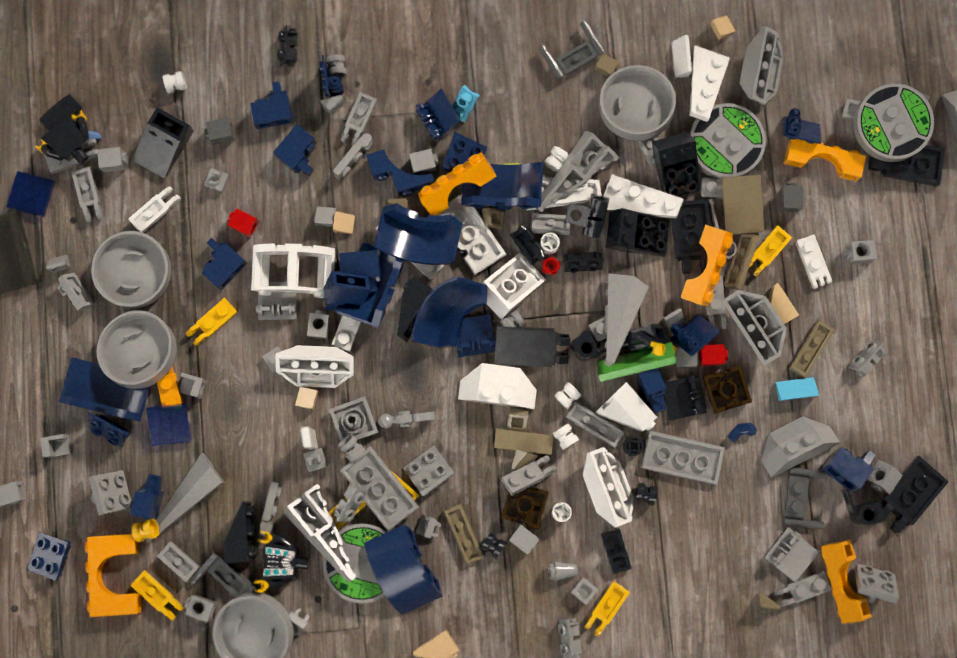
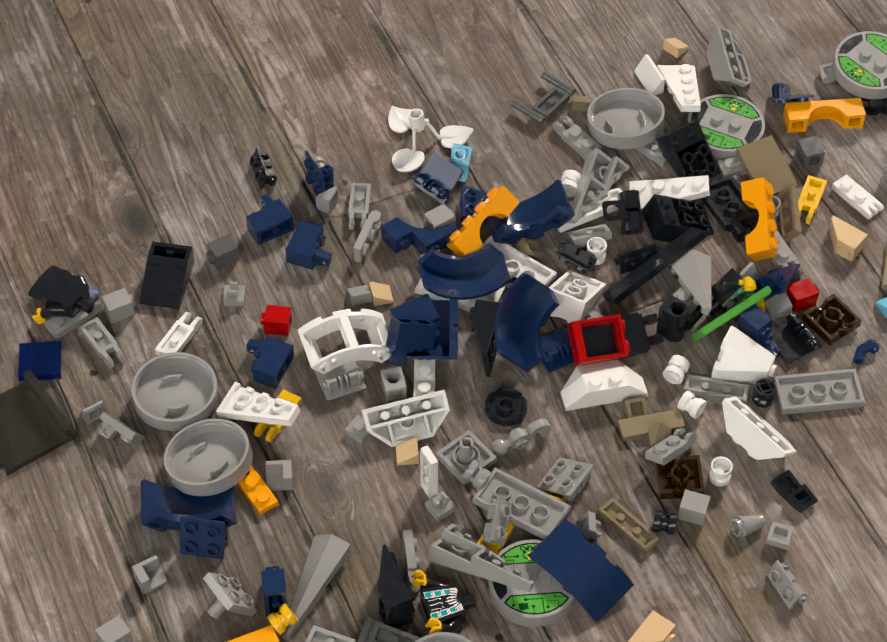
camera: 20 degrees left, 30 degrees down
clear blue tile [146,403,191,446] -> none
white wheel [163,71,187,94] -> none
red plate [542,257,560,275] -> none
yellow hinge [584,581,630,637] -> none
black wheel [634,482,658,506] -> none
light grey wedge [722,290,787,366] -> none
none -> white wing [216,382,300,426]
none -> white plant [388,105,473,172]
none -> black tile [485,388,527,426]
none -> light grey hinge [552,115,602,160]
none -> red window [567,314,630,367]
none -> black tile [602,227,706,305]

